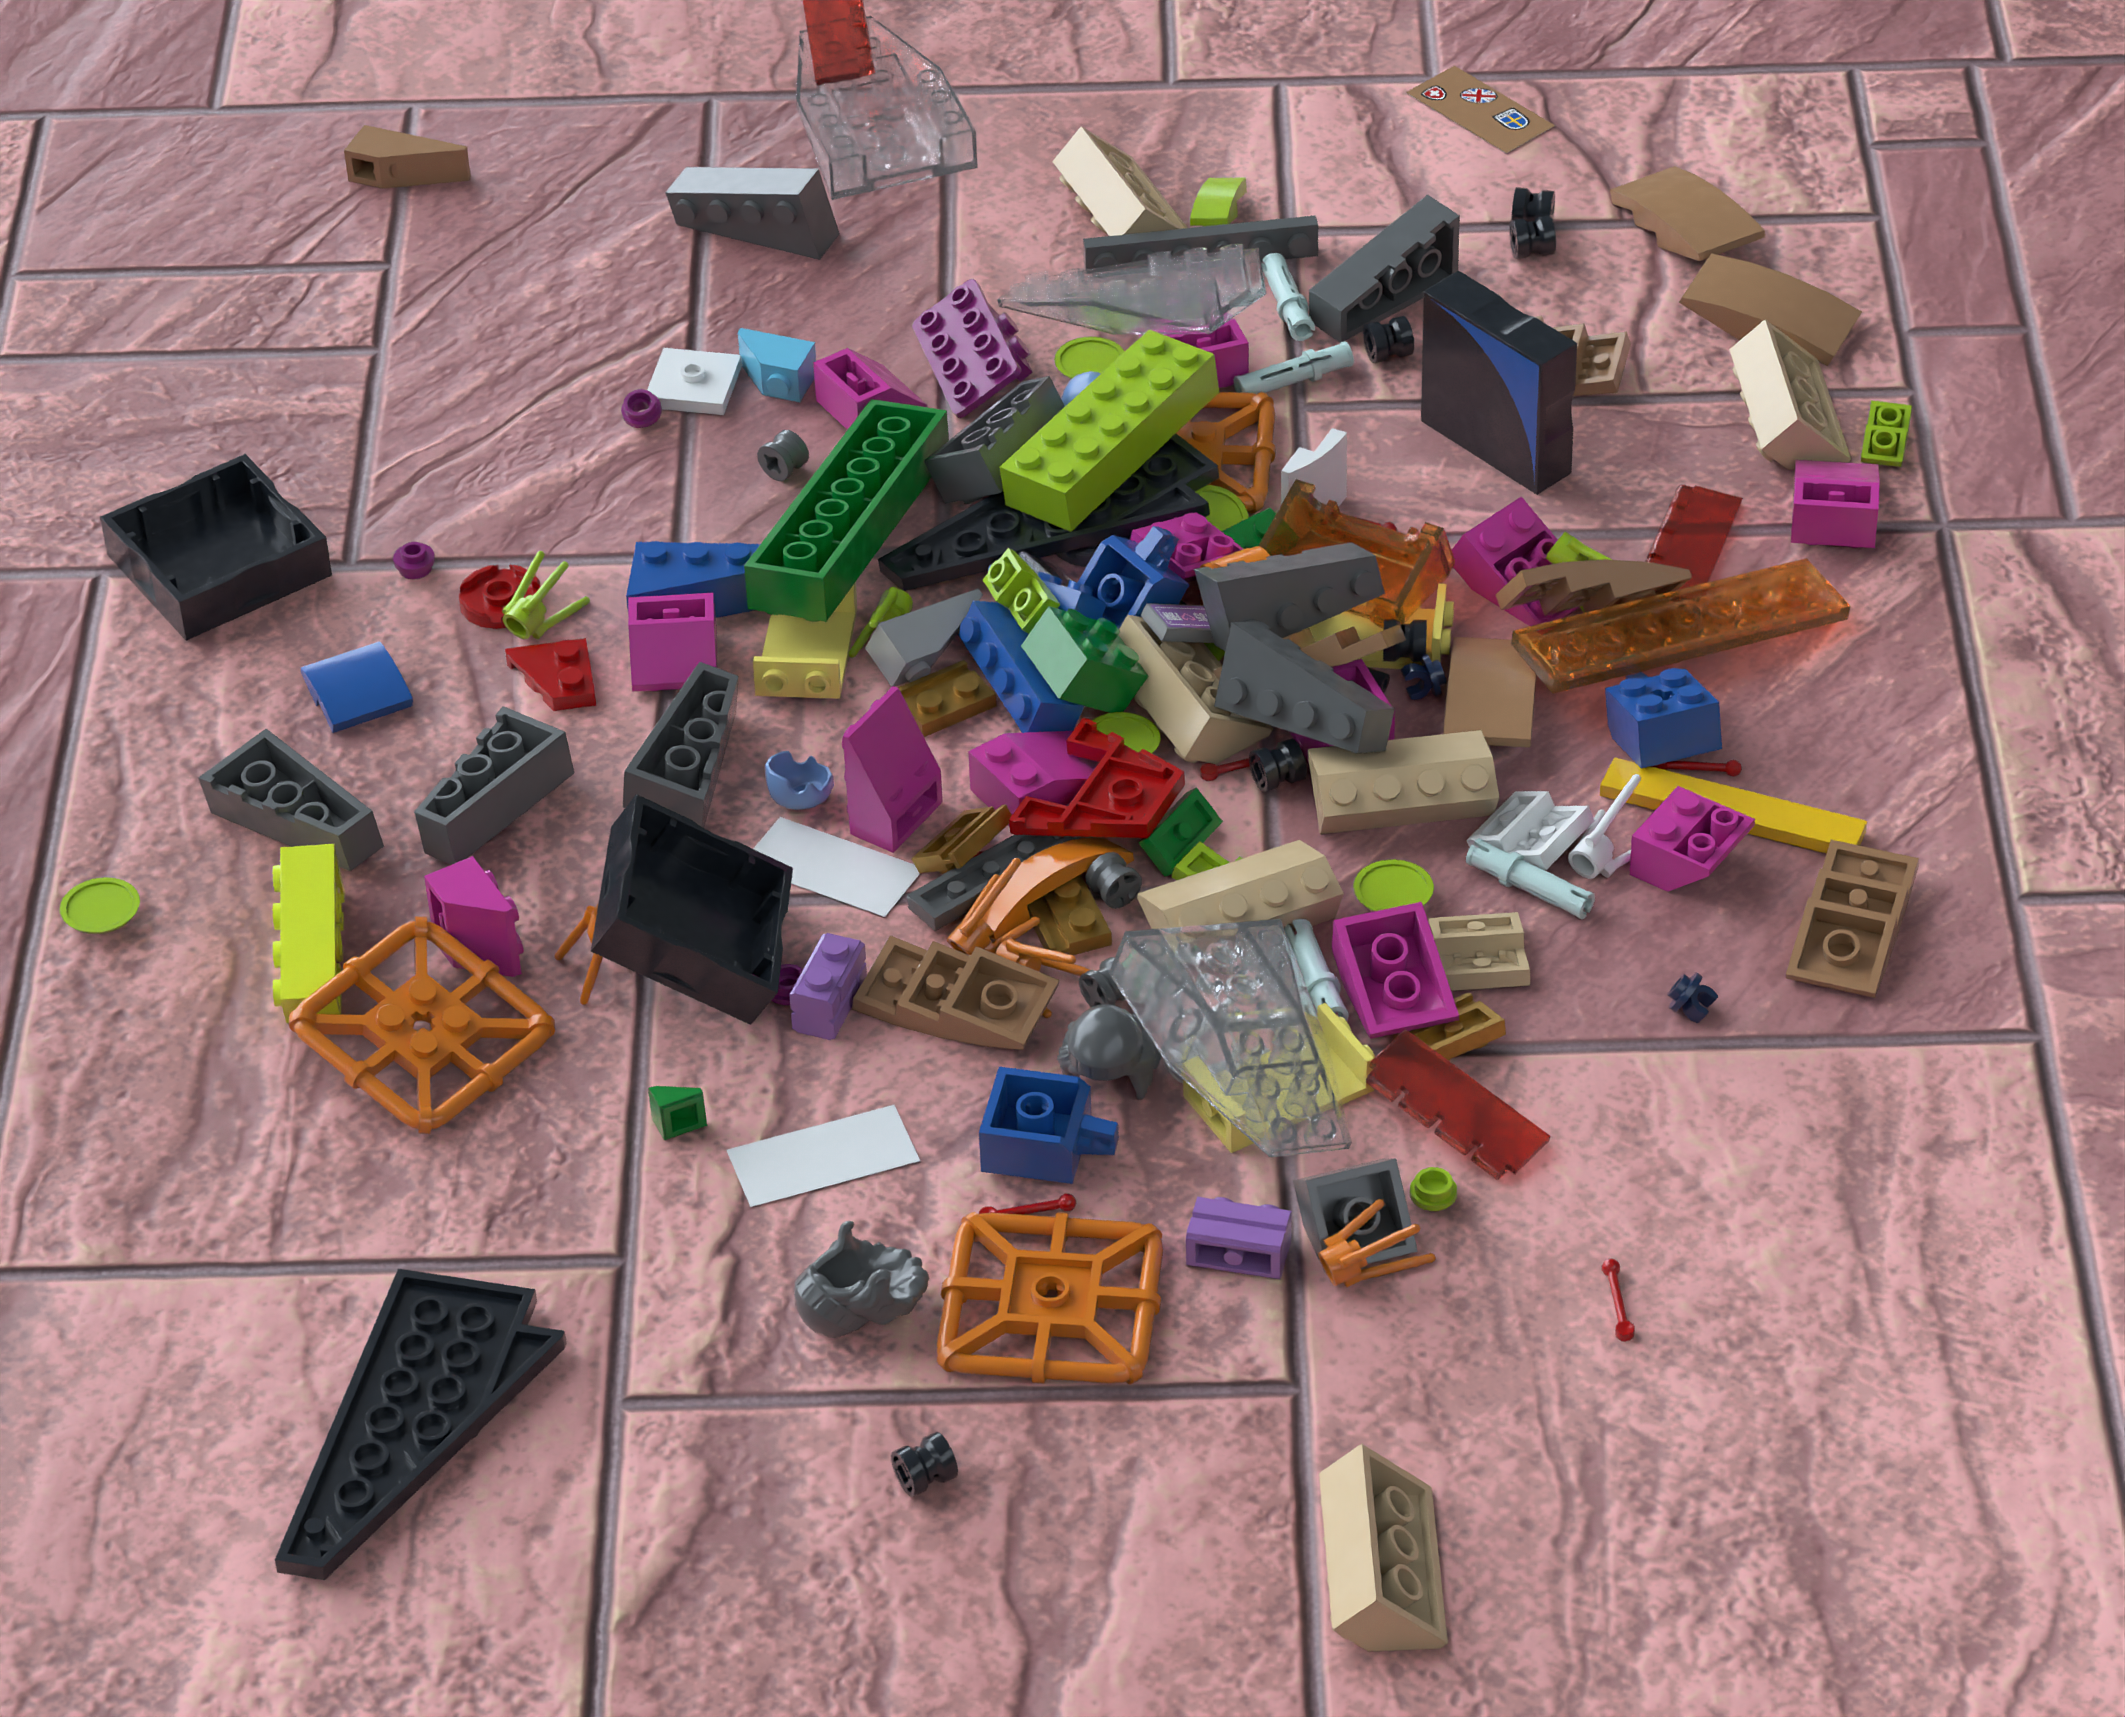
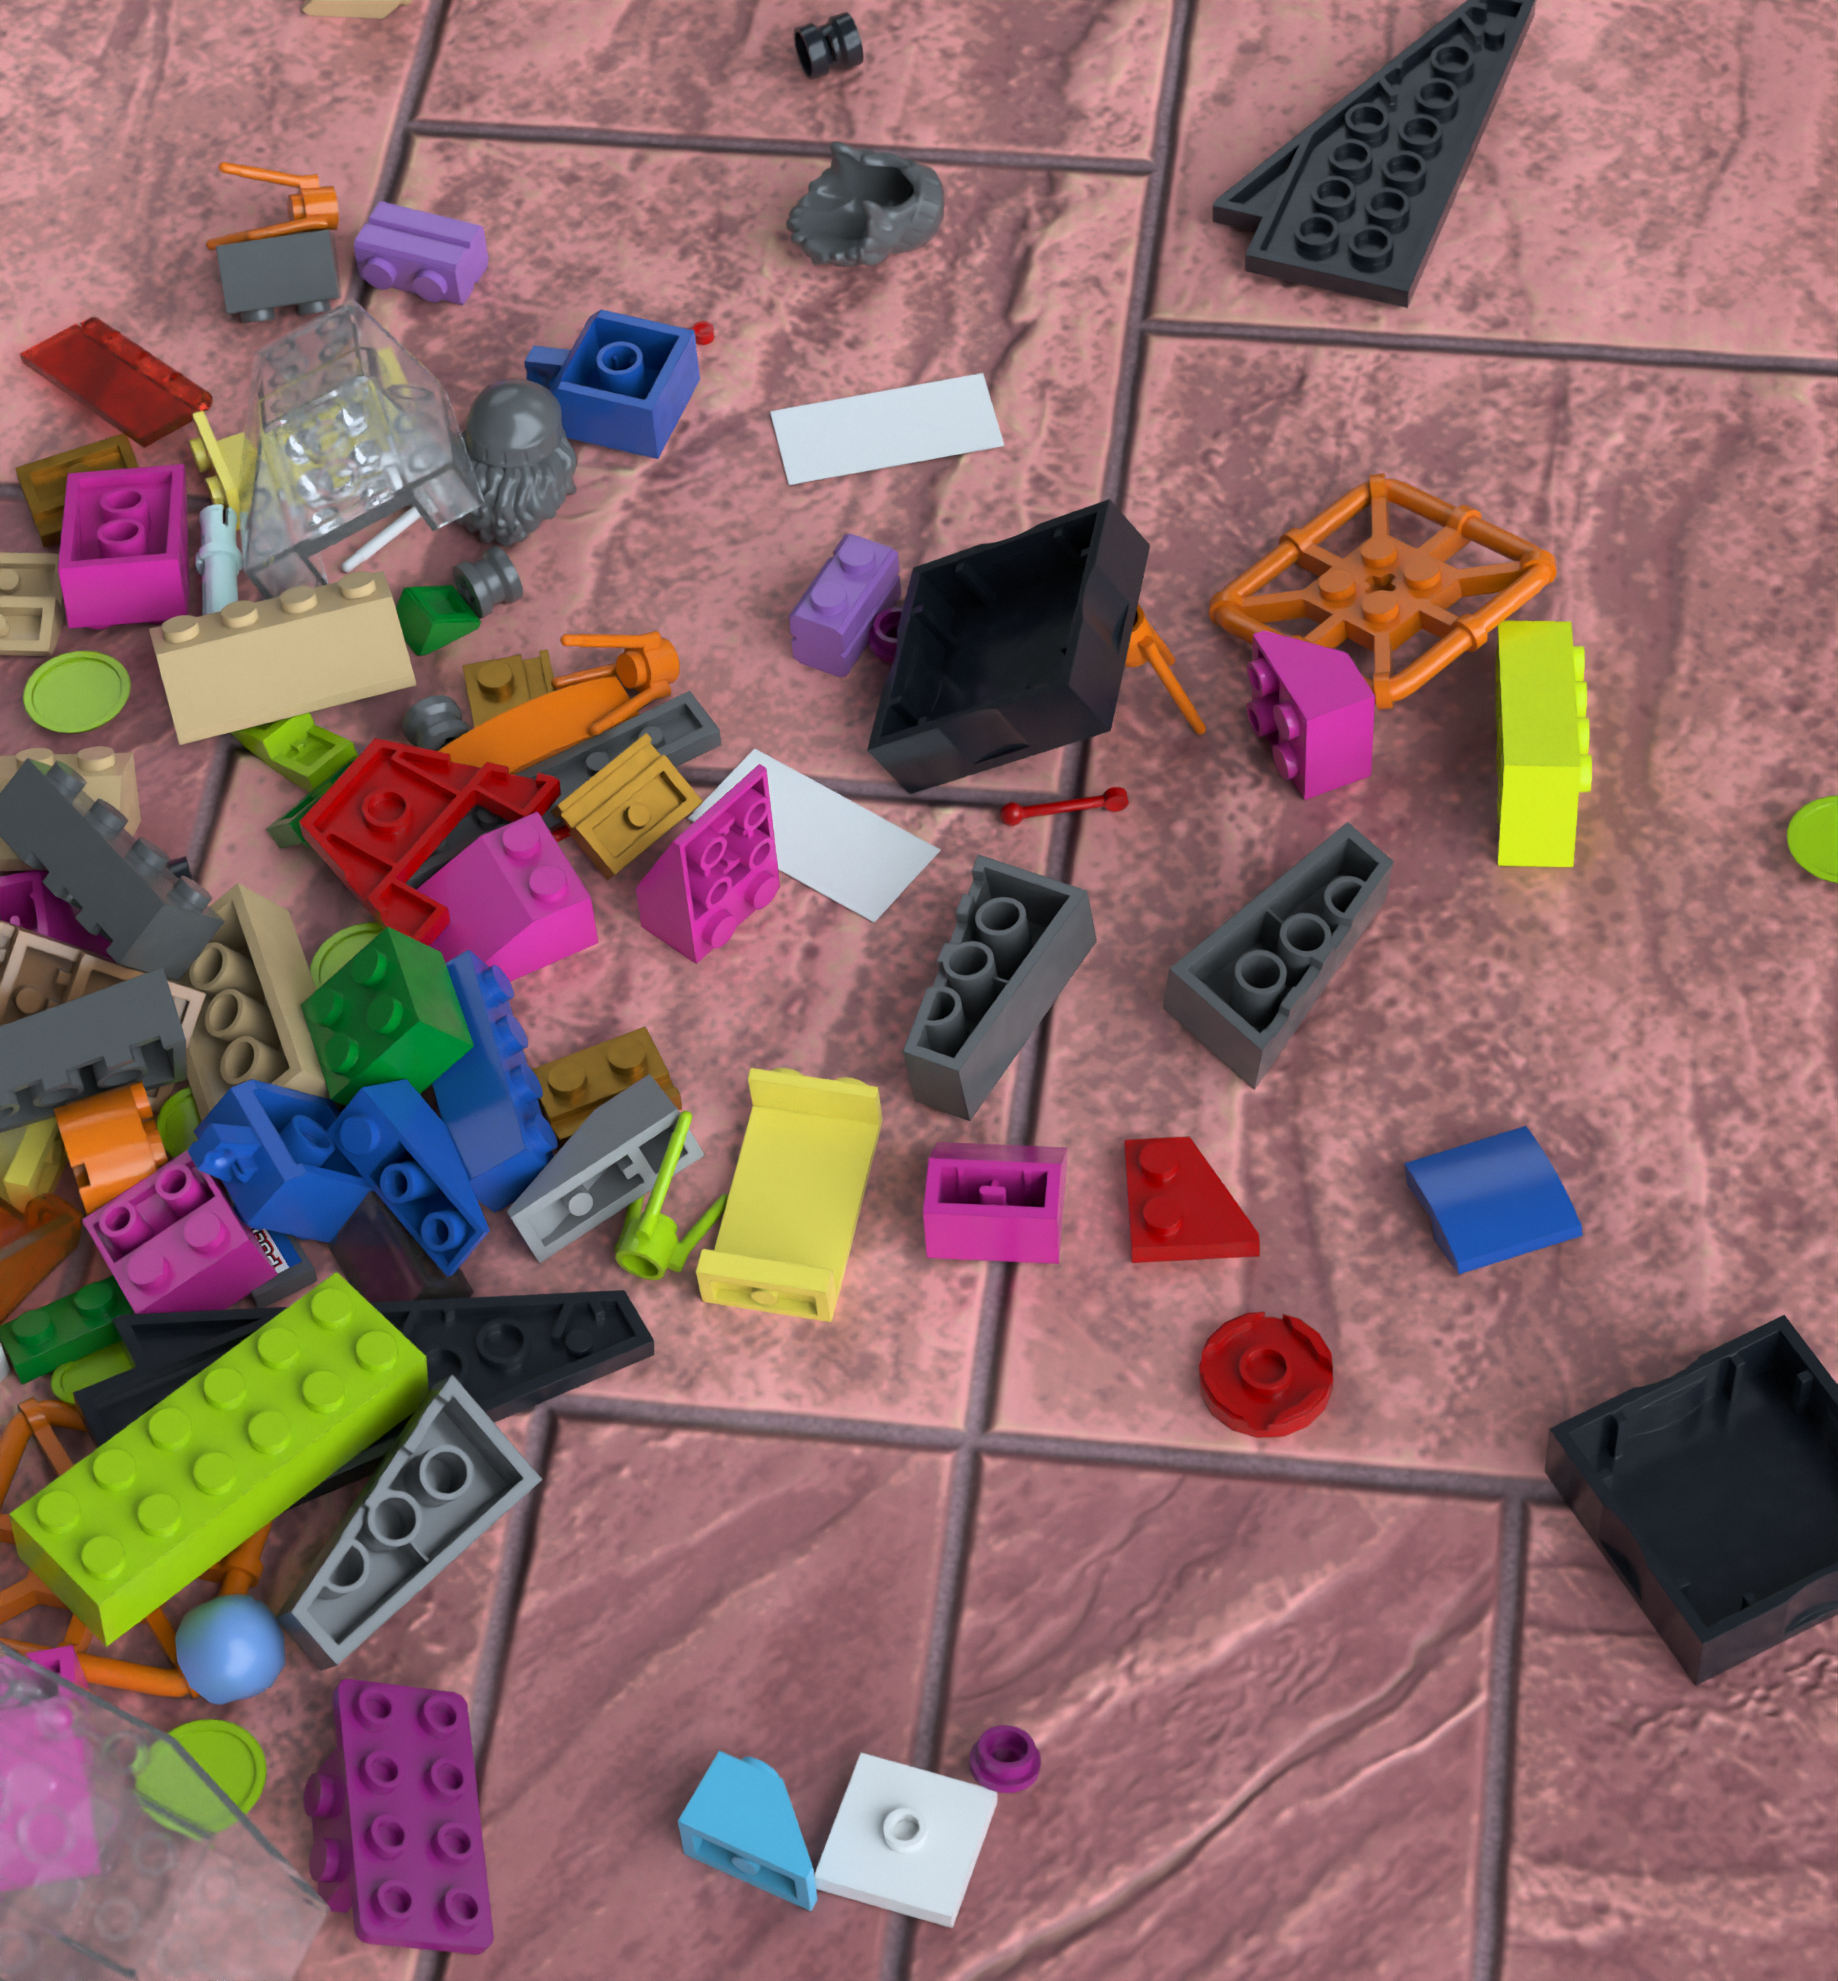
camera: 170 degrees left, 10 degrees up
dark grey wedge [198,729,384,871] -> none
magenta plate [393,542,435,579] -> none
lime plant [502,551,590,640] -> none
blue wedge [626,541,760,618] -> none
green slope [648,1086,707,1140] -> none
green brick [744,399,949,622] -> none
dark grey wheel [757,430,809,481] -> none
medium blue hair [765,751,834,810] -> none
dark pink slope [813,348,927,430] -> none
medium nougat slope [852,935,1059,1050] -> none
orange plate [936,1212,1163,1385] -> none
lime slope [983,548,1060,634] -> none
orange plant [995,938,1090,1018] -> none
tile [1141,603,1214,643] -> none
lime plate [1410,1167,1457,1211] -> none
red hinge [1601,1258,1635,1341] -> none

